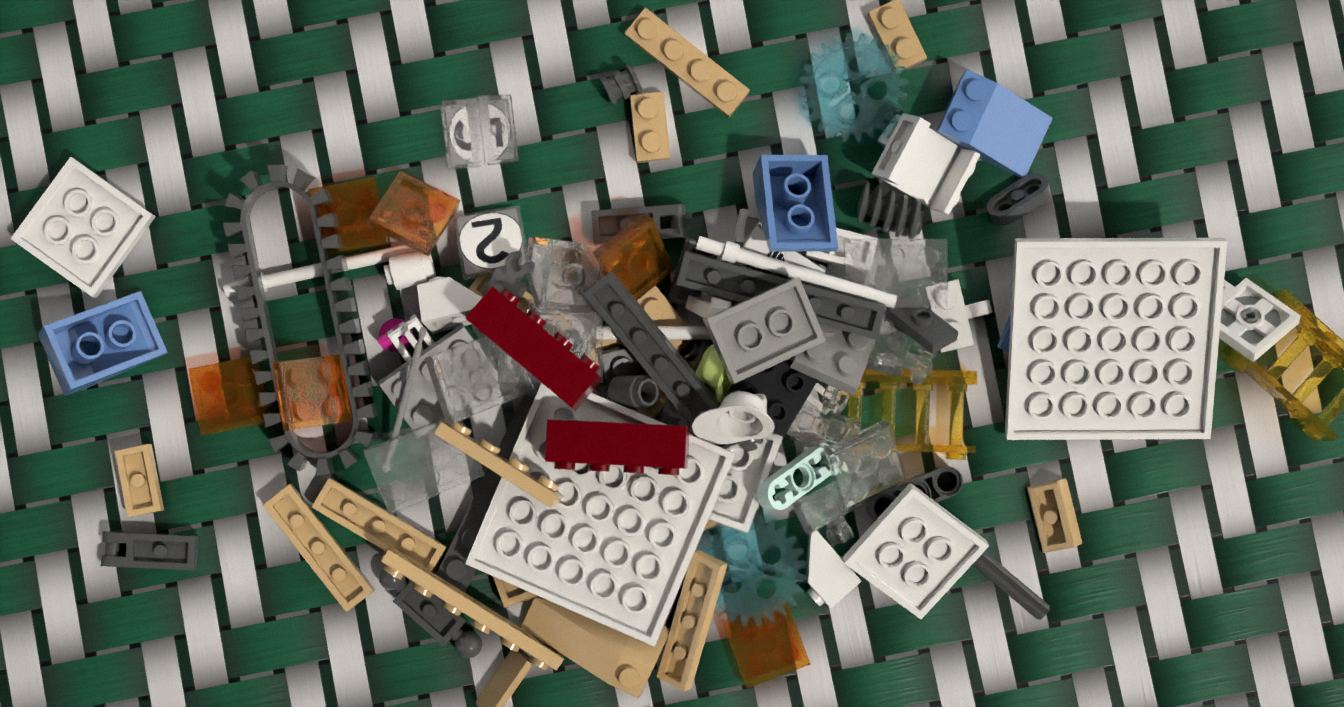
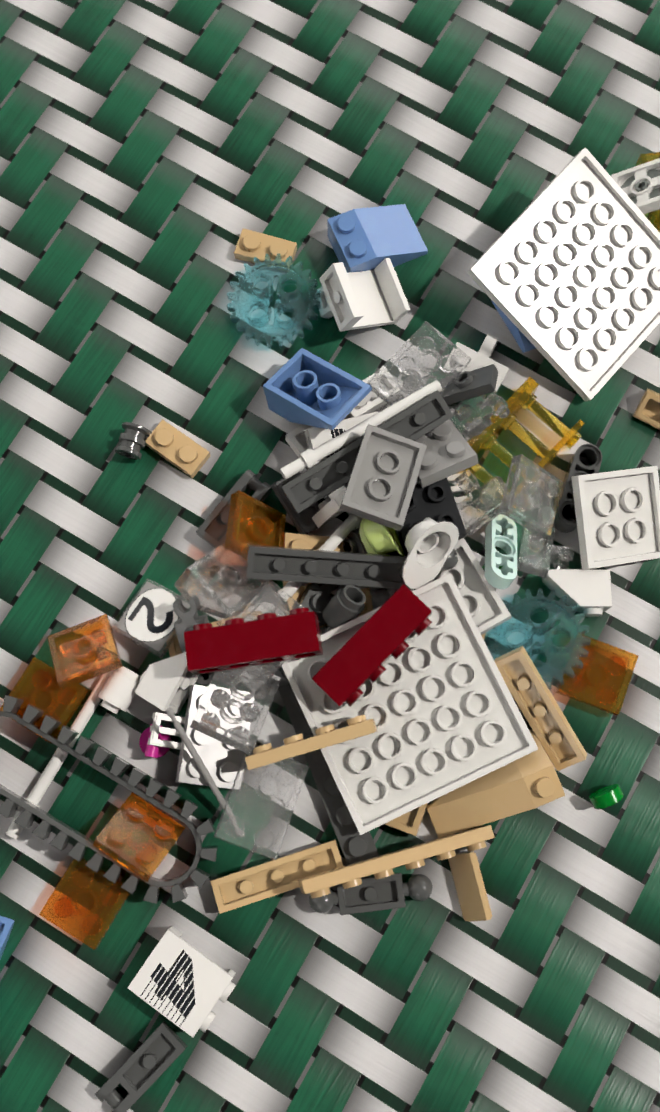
camera: 45 degrees left, 10 degrees down
tan plate [115,444,164,518] -> none
tan plate [263,484,375,612] -> none
clear slope [441,94,519,170] -> none
tan plate [624,7,750,118] -> none
dark grey piece [855,181,931,242] -> none
dark grey plate [987,173,1051,225] -> none
none -> white panel [128,926,236,1037]

